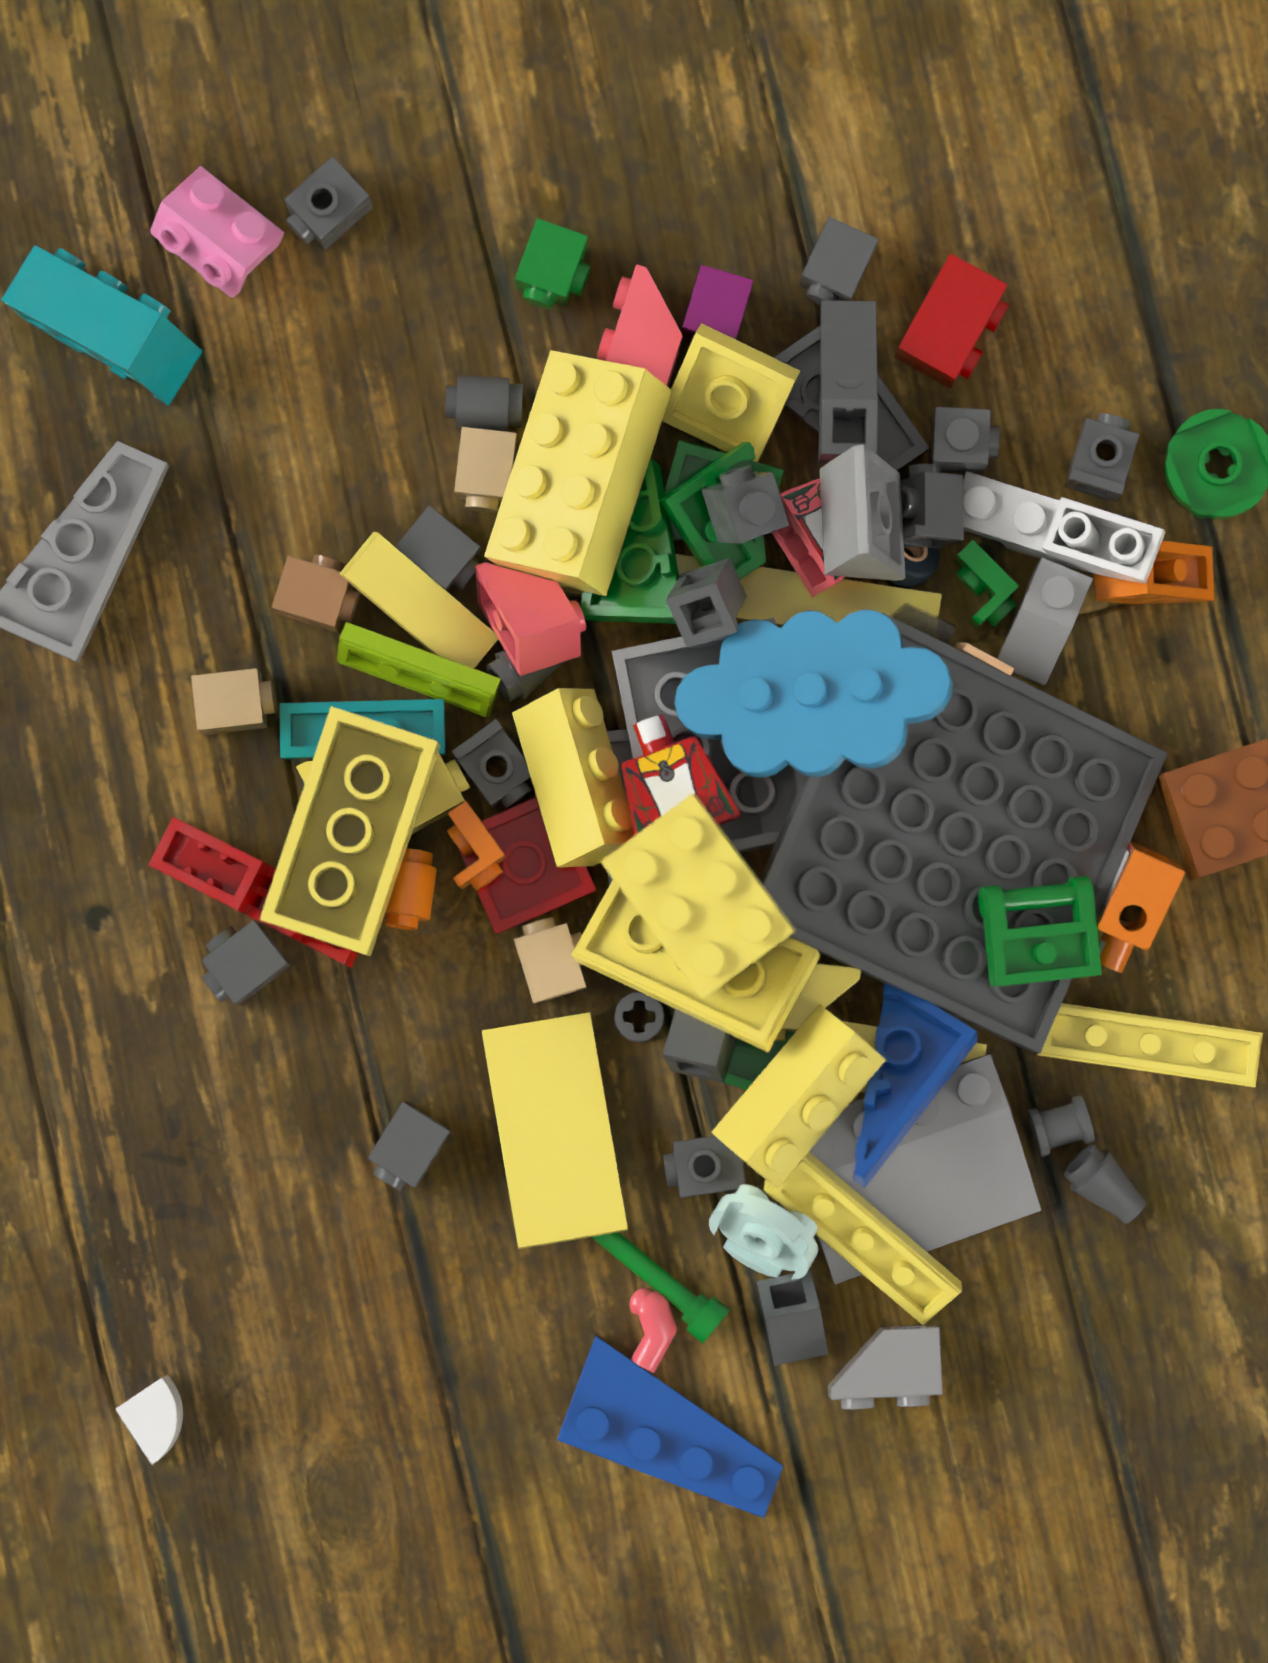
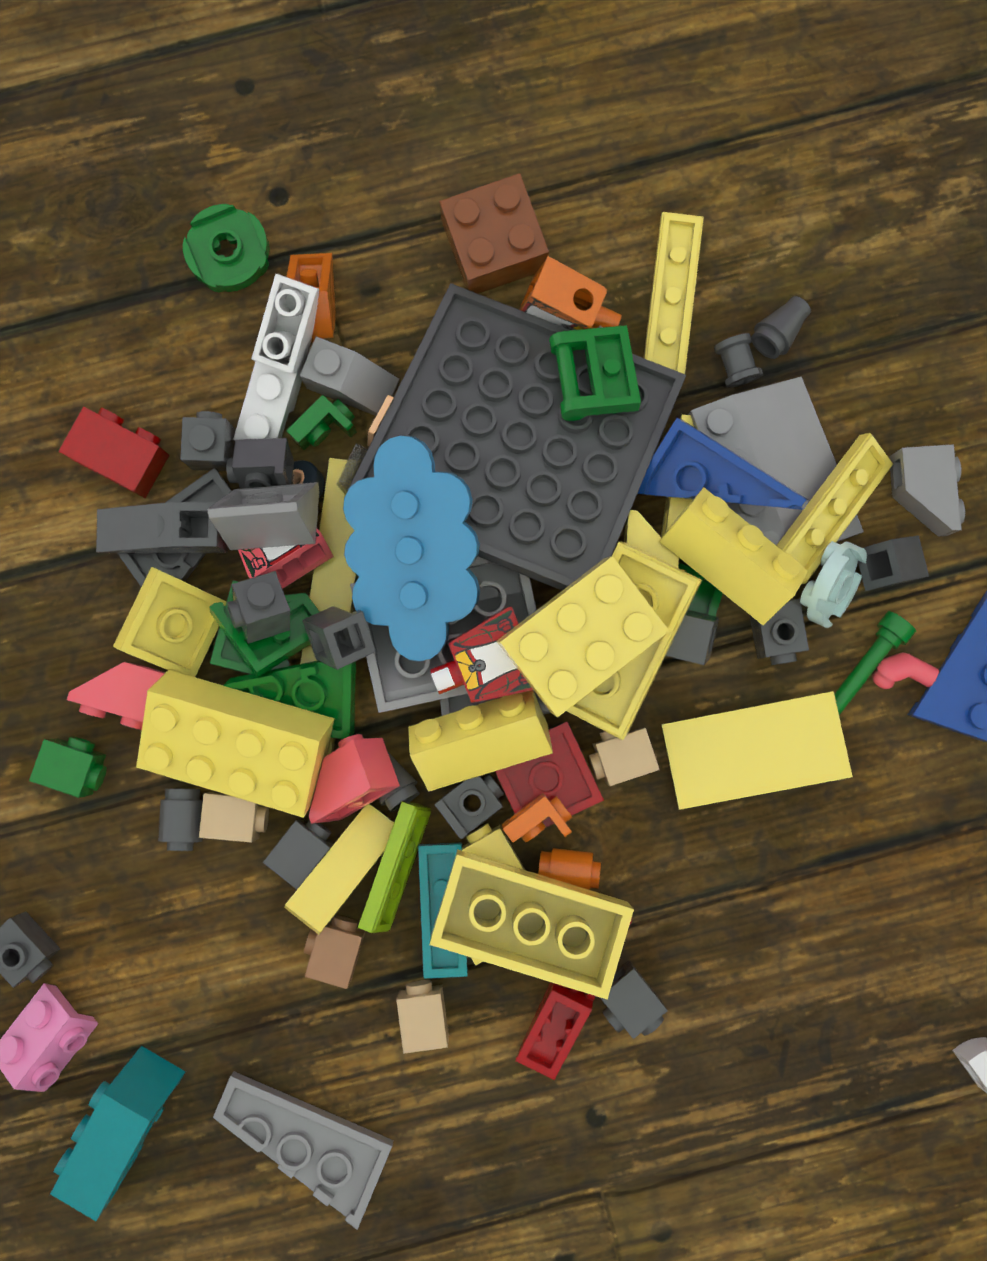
camera: 90 degrees left, 0 degrees up
dark grey brick [367,1102,452,1191] -> none
dark grey bush [614,992,664,1042] -> none
magenta brick [682,265,753,346] -> none
dark grey brick [799,217,878,305] -> none
dark grey brick [1064,413,1139,503] -> none

